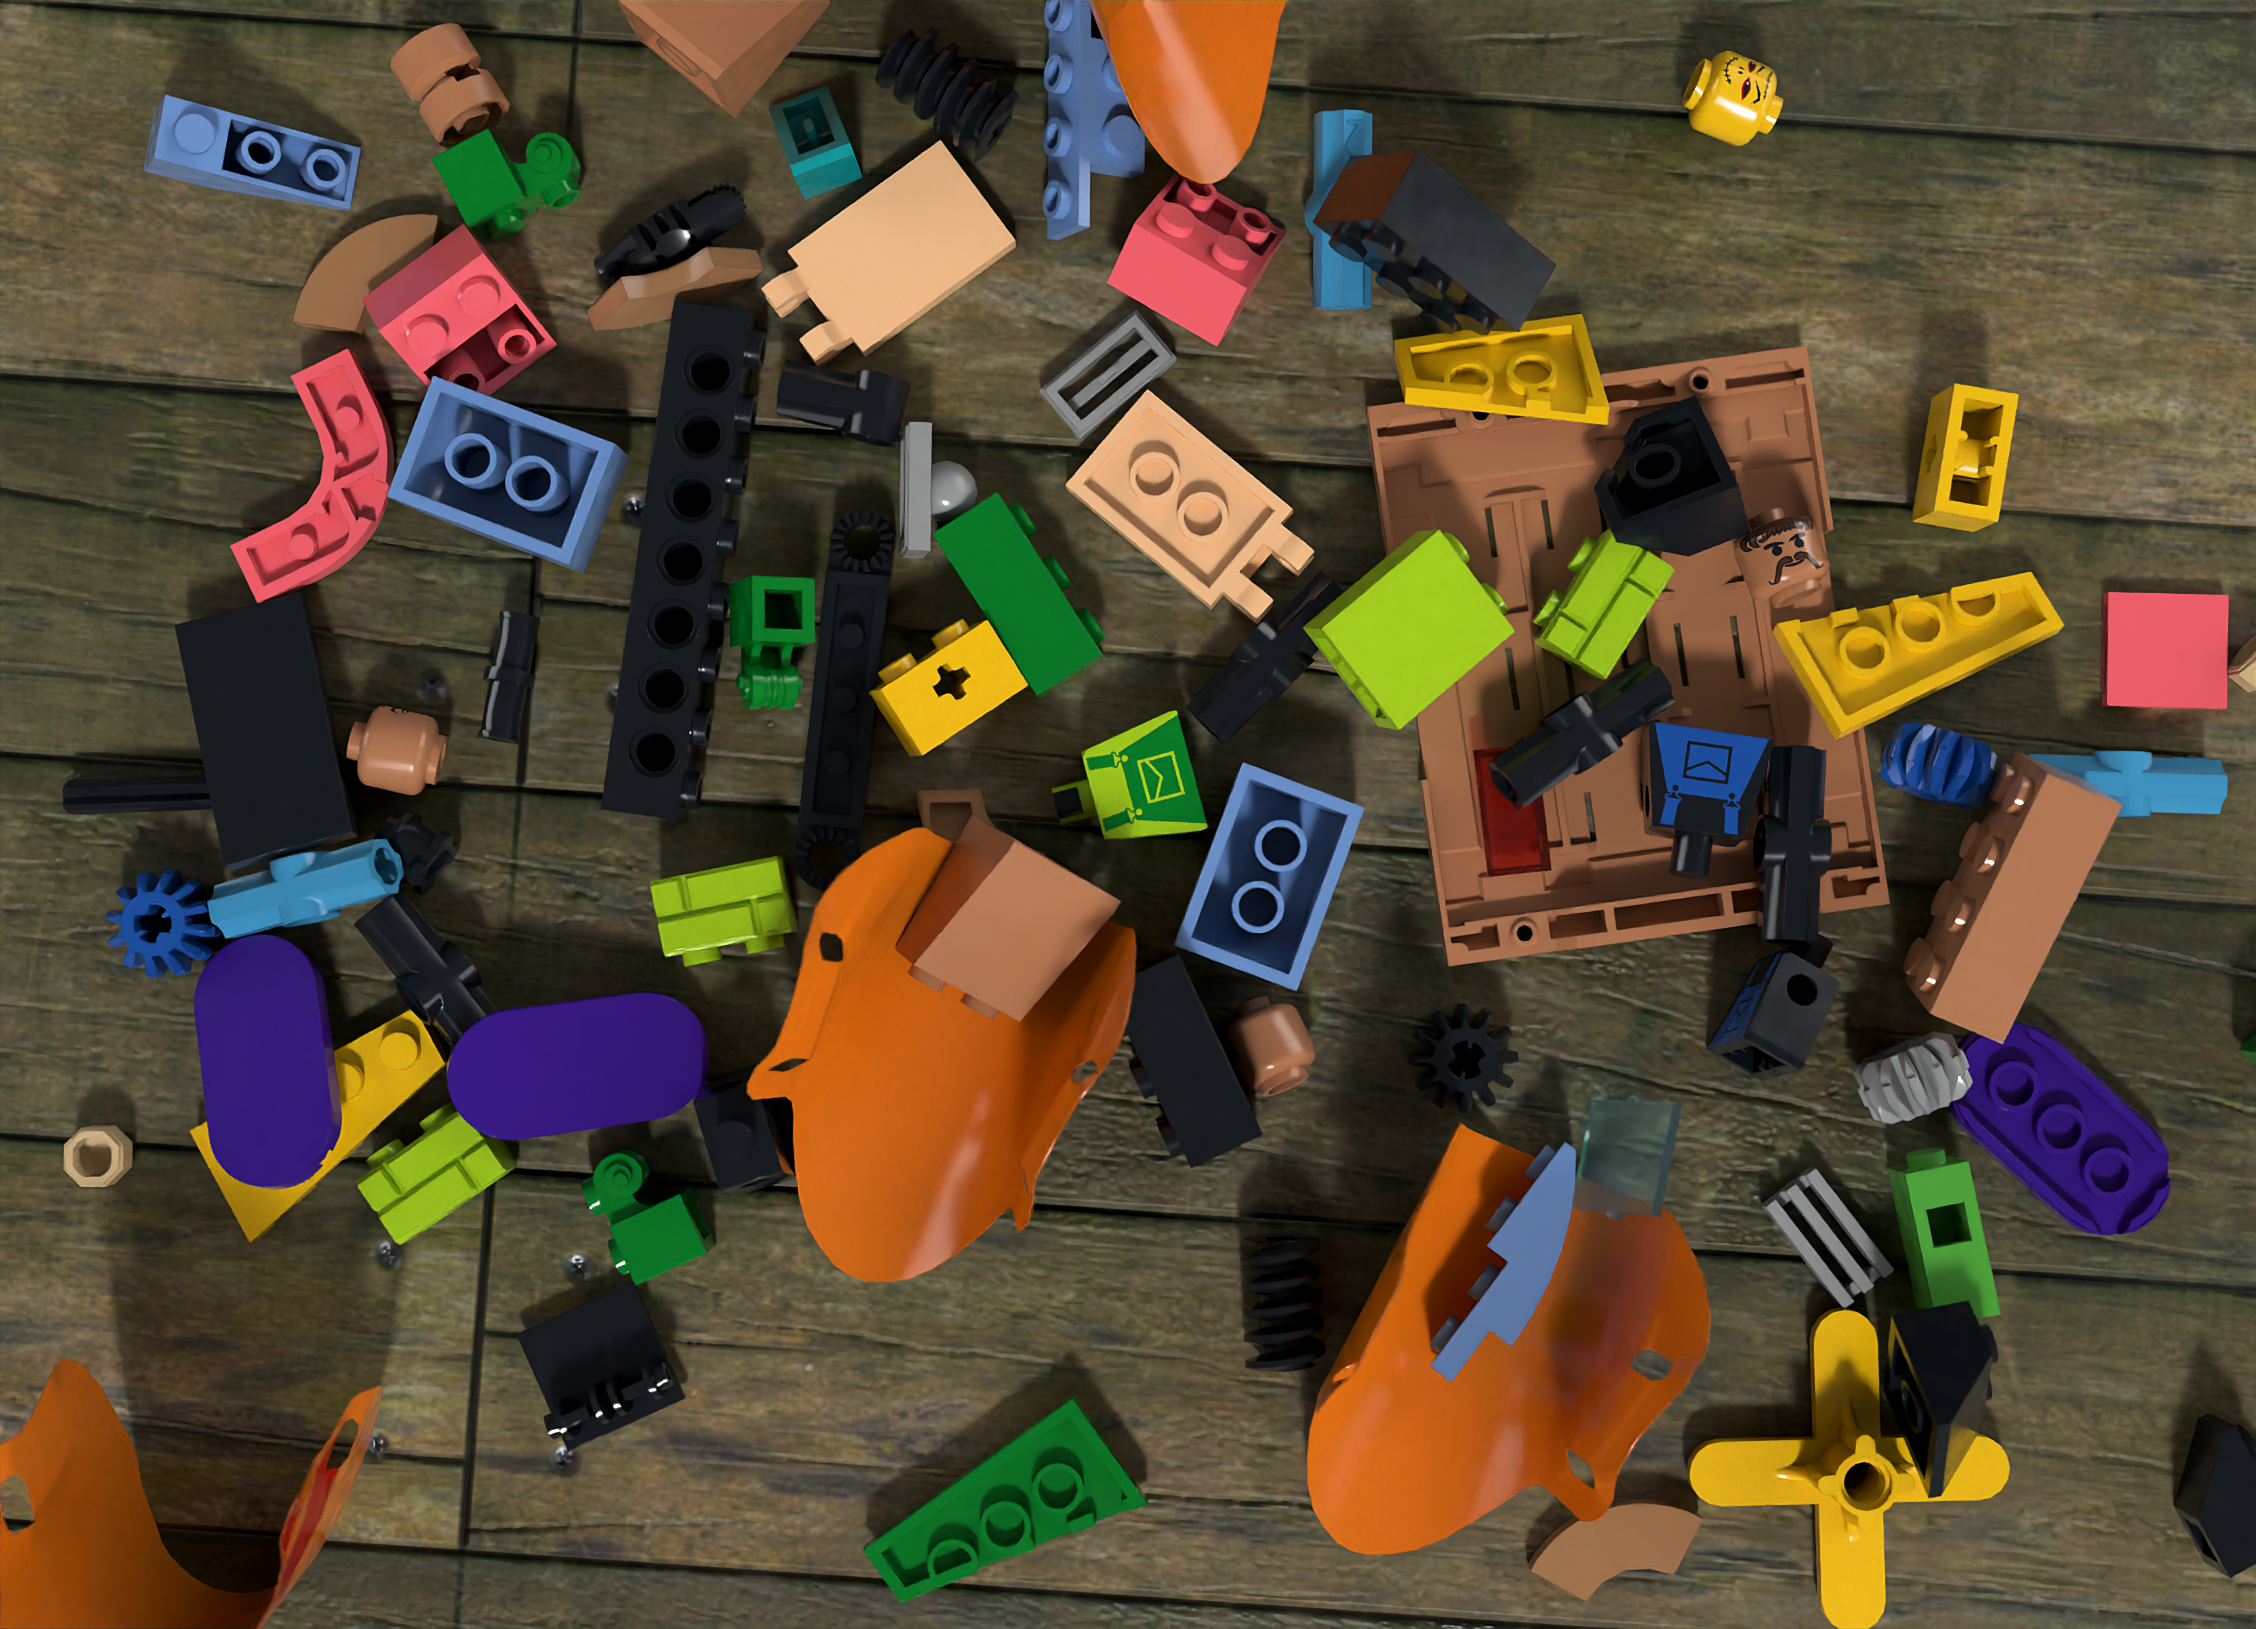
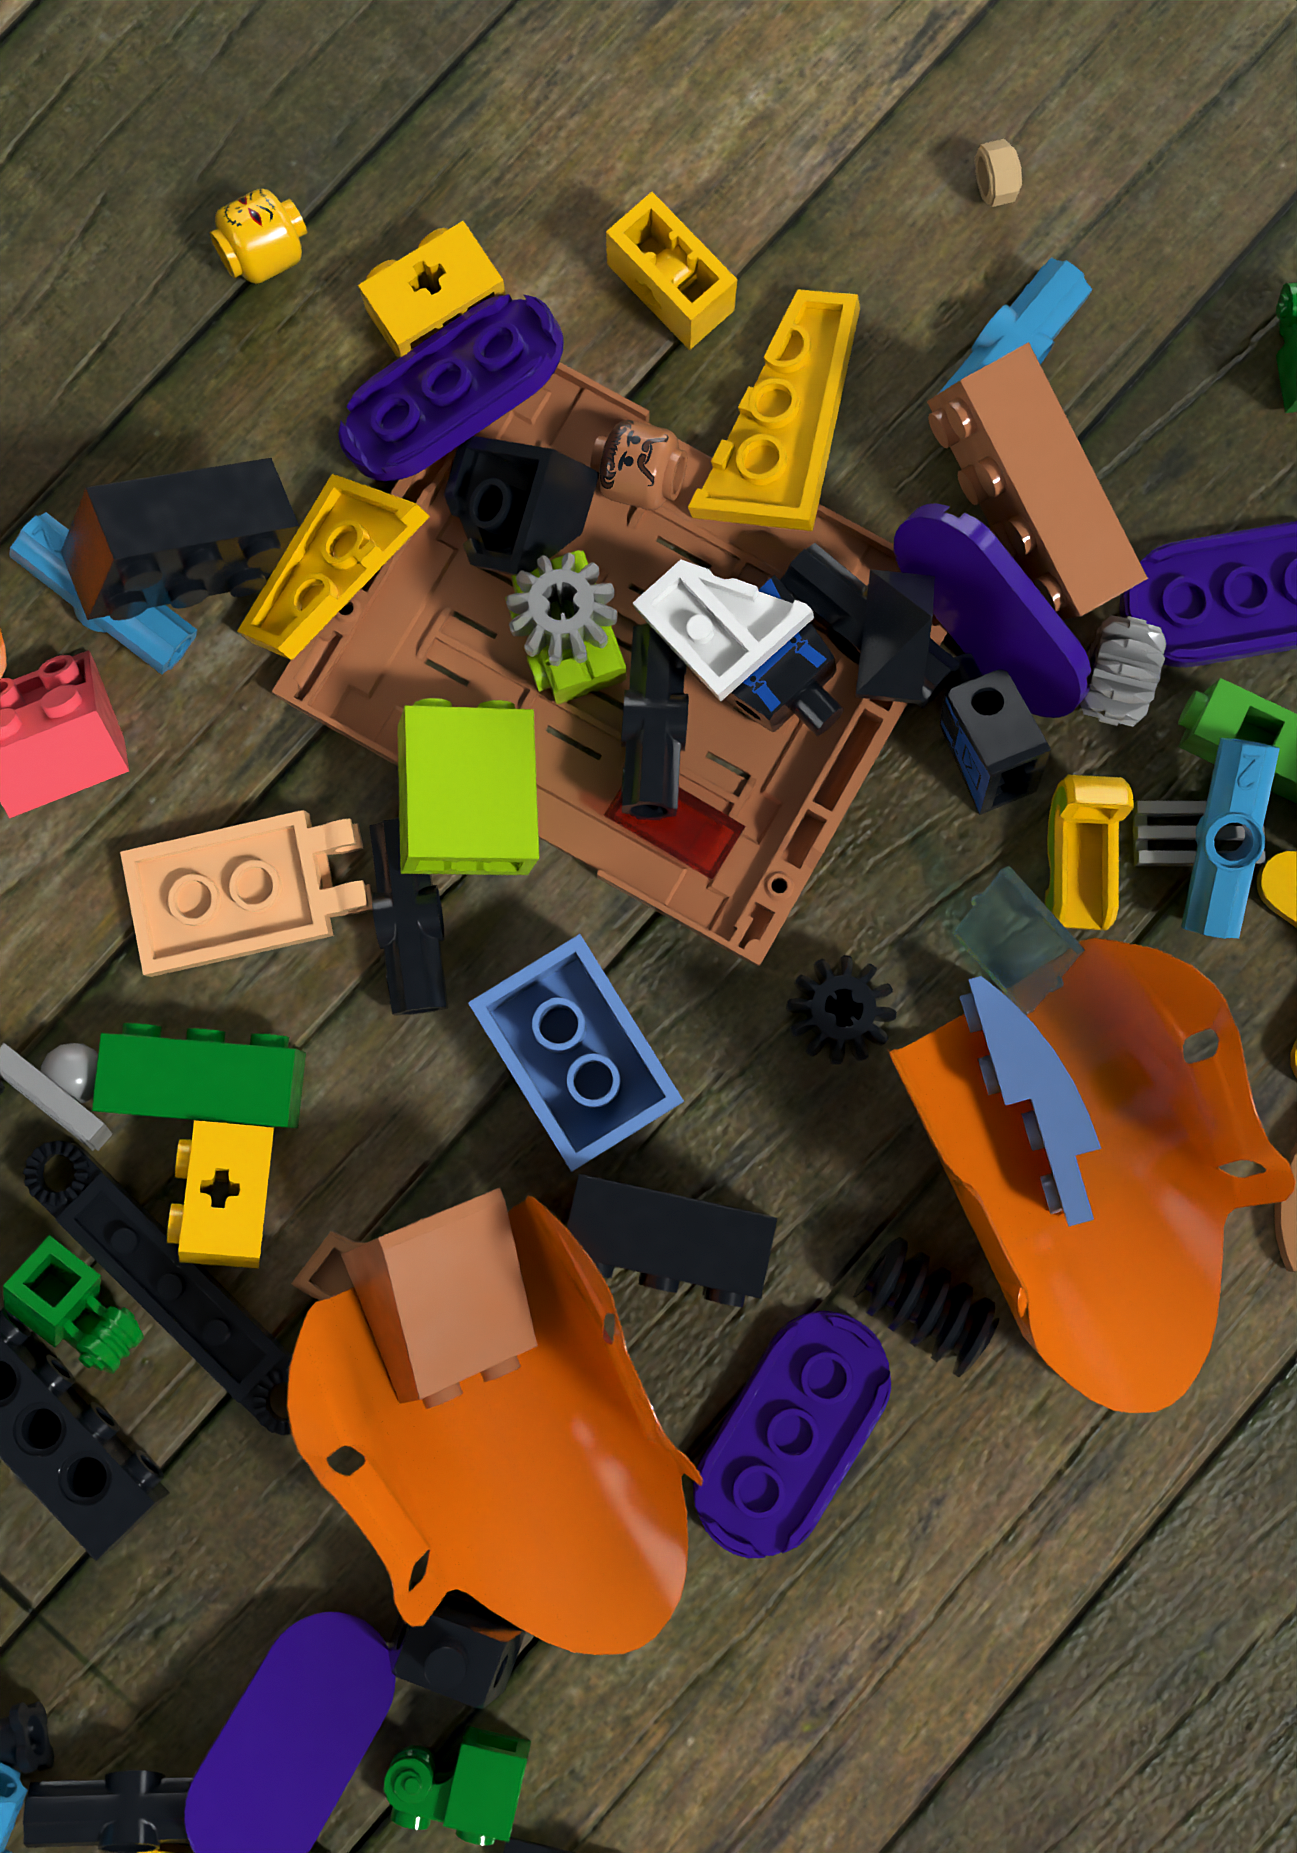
camera: 50 degrees left, 5 degrees down
lime brick [650,856,798,967] -> none
green wing [863,1394,1148,1603] -> none
light grey tile [1039,310,1177,442] -> none
torso [1051,710,1208,841] -> none
nougat head [1221,996,1316,1097] -> none
blue gear [1879,722,1998,809] -> none
coral piece [2101,592,2229,710] -> none
none -> dark purple tile [338,294,563,481]
none -> yellow brick [358,221,506,359]
none -> light grey gear [506,552,617,666]
none -> white wing [633,560,814,701]
none -> dark purple tile [693,1311,891,1558]
none -> black slope [855,569,935,704]
none -> dark purple tile [894,503,1091,718]
none -> yellow animal [1045,774,1134,931]
none -> dark azure piece [1181,737,1280,939]

